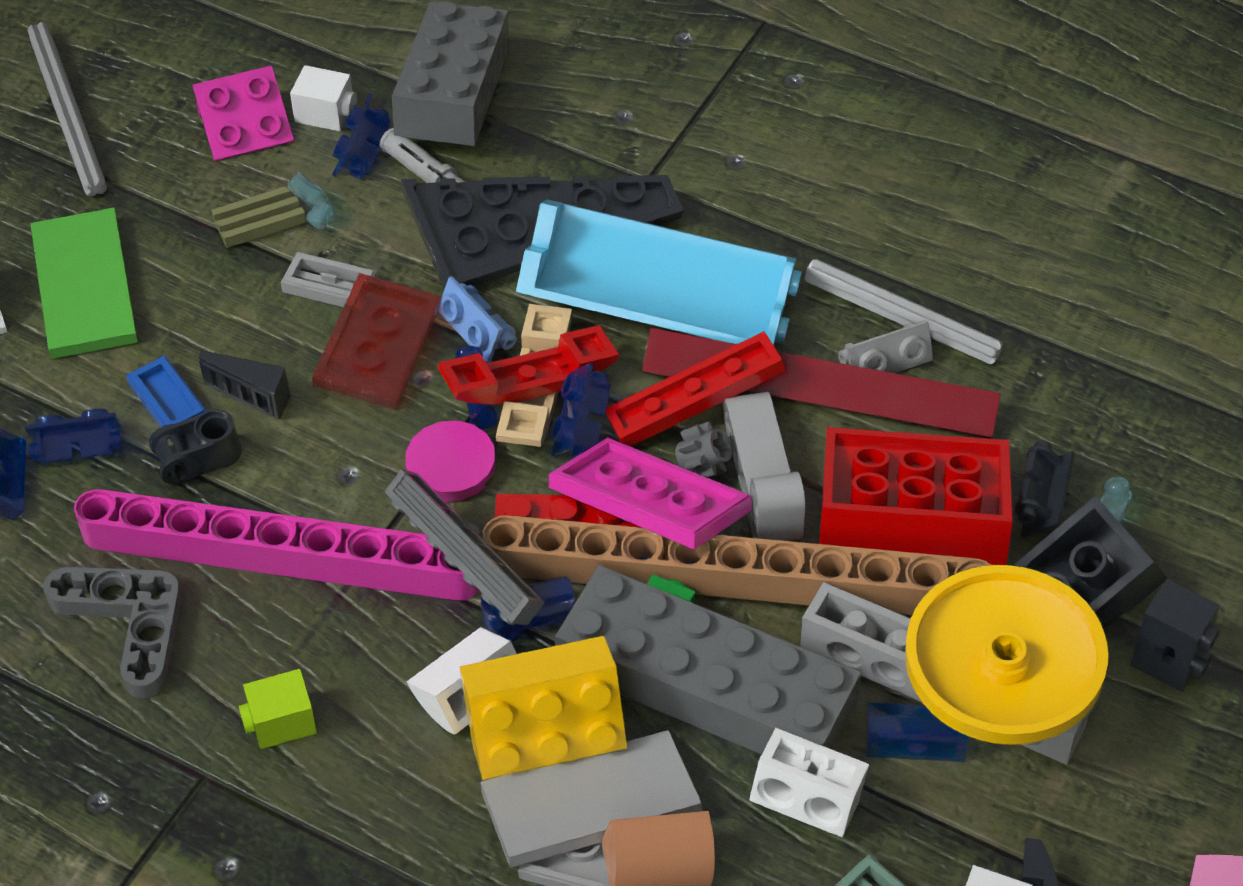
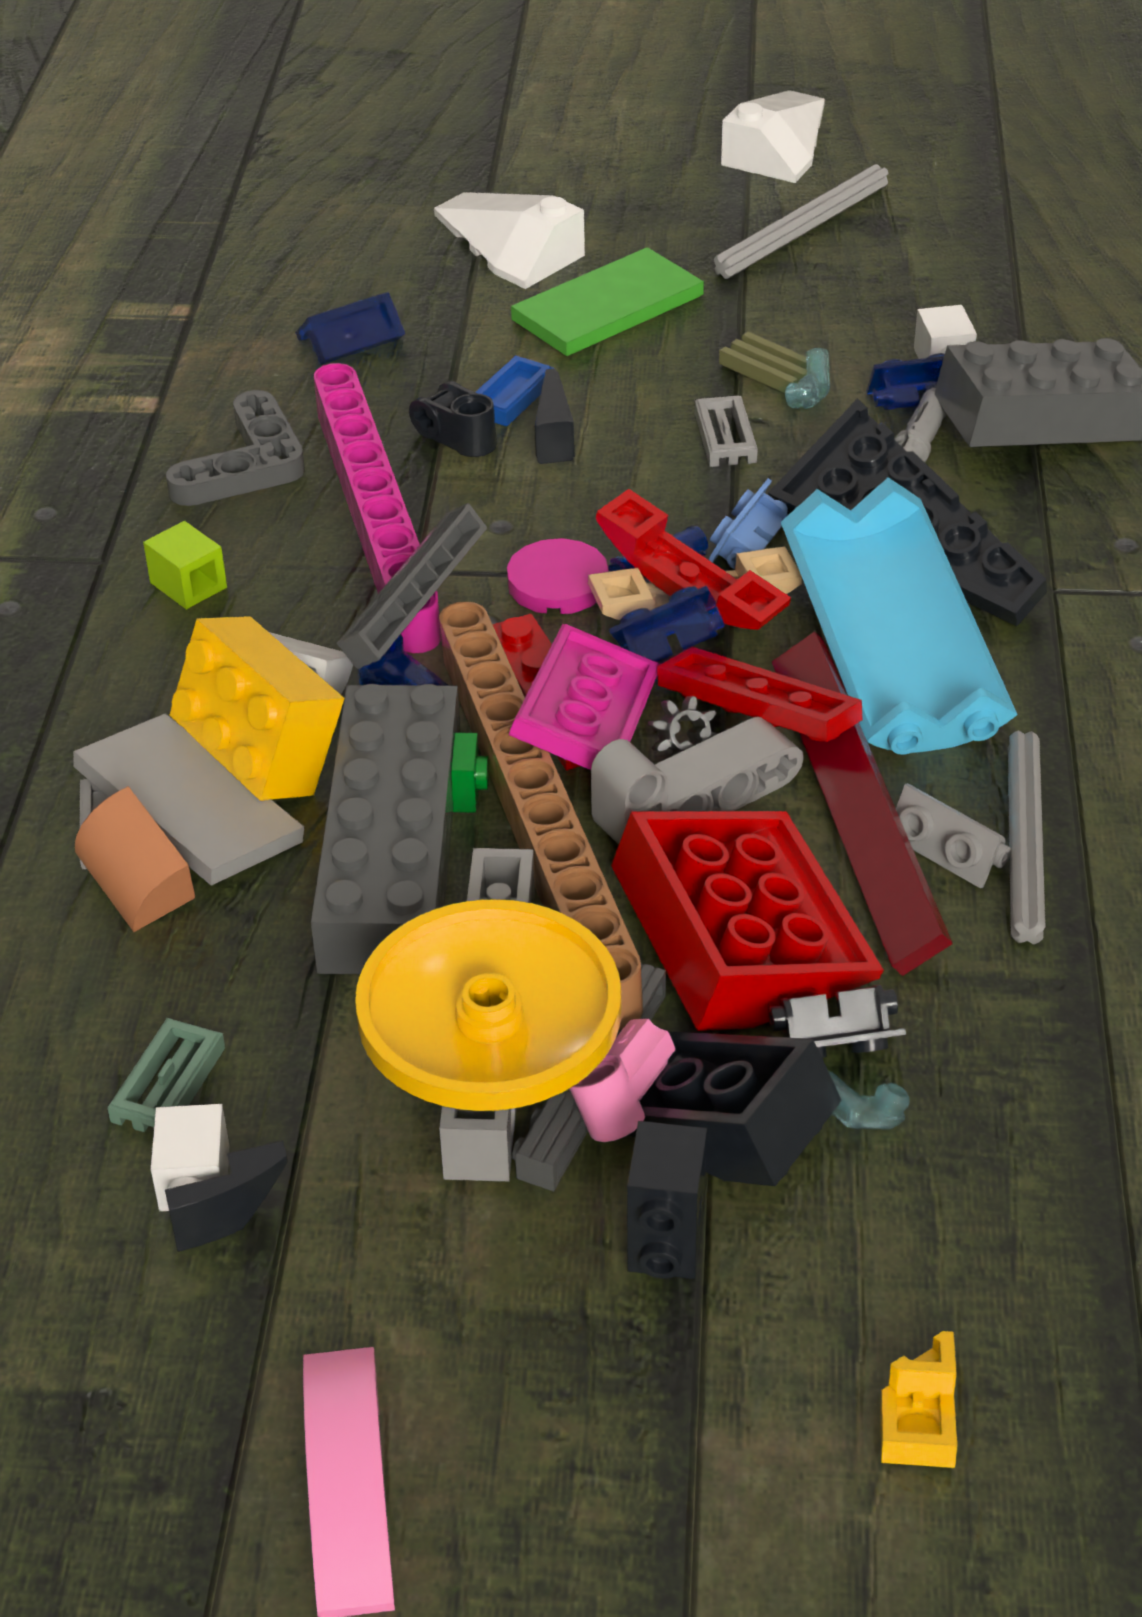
camera: 65 degrees right, 10 degrees down
clear blue hinge [24,409,122,464] -> none
dark pink hinge [192,65,294,161] -> none
clear red tile [312,273,441,410] -> none
white brick [749,728,869,838] -> none

